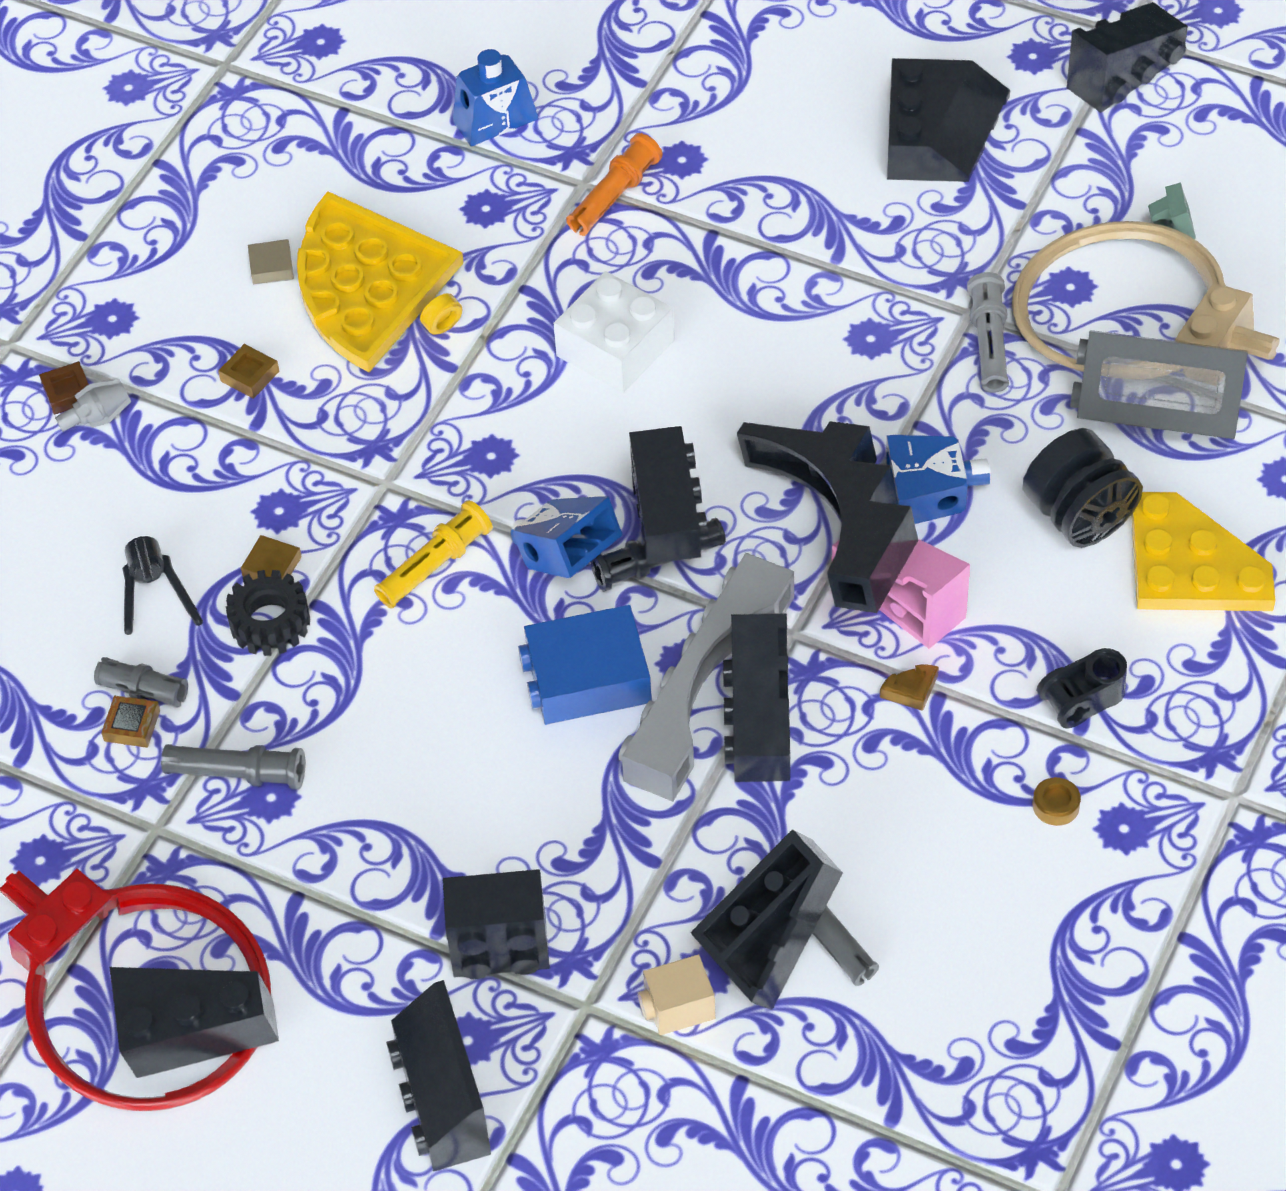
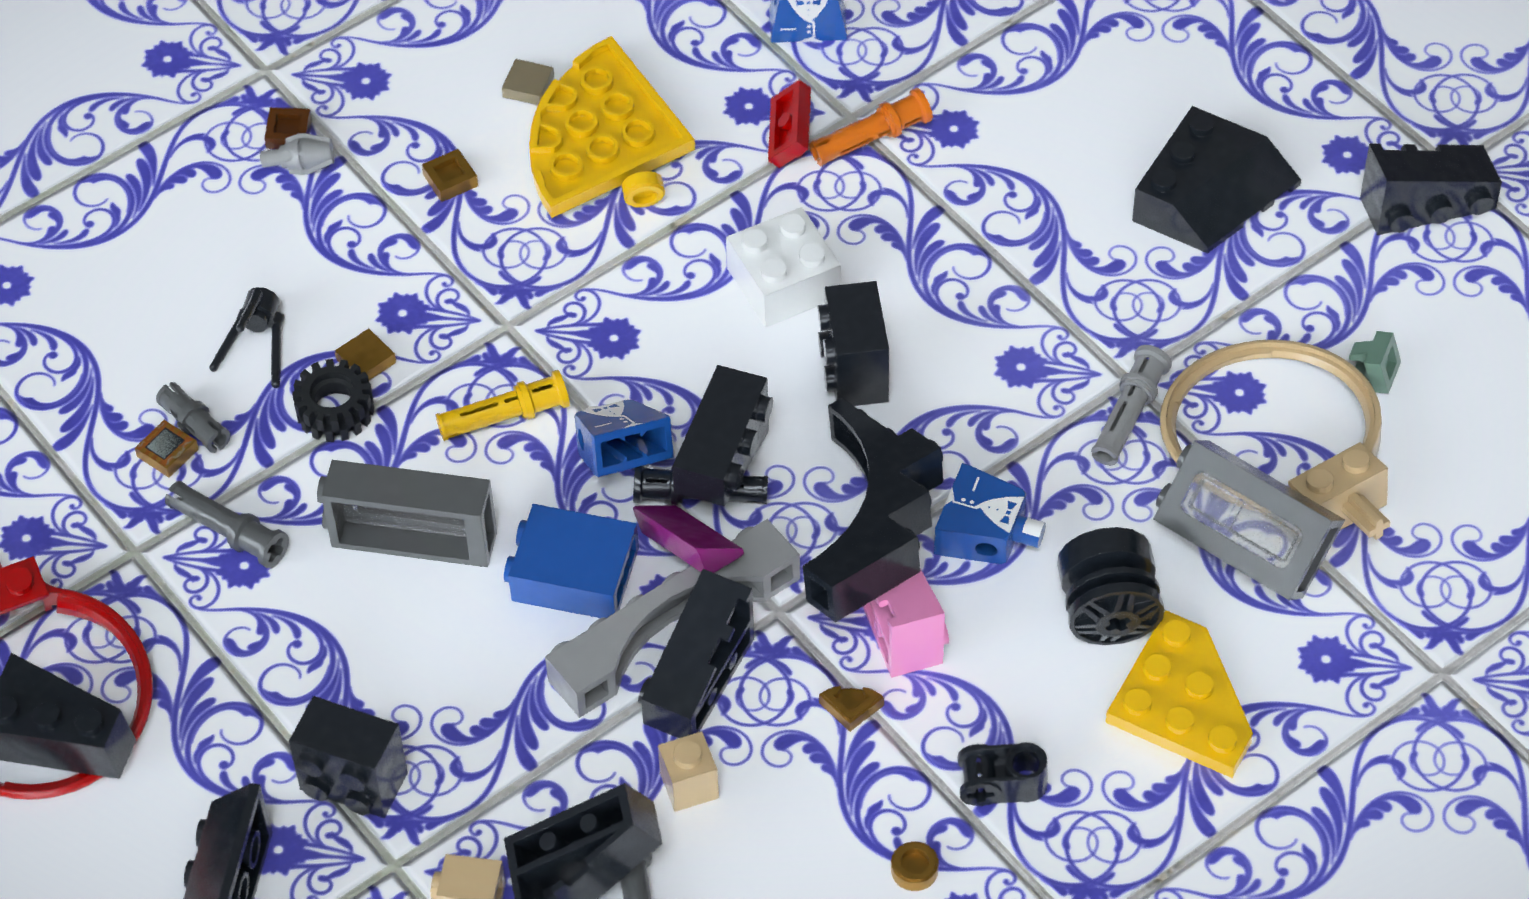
camera: 25 degrees right, 0 degrees up
none -> dark grey piece [317,459,497,568]
none -> magenta slope [633,505,744,573]
none -> tan brick [658,731,719,812]
none -> red plate [768,79,811,168]
none -> black brick [817,281,889,406]

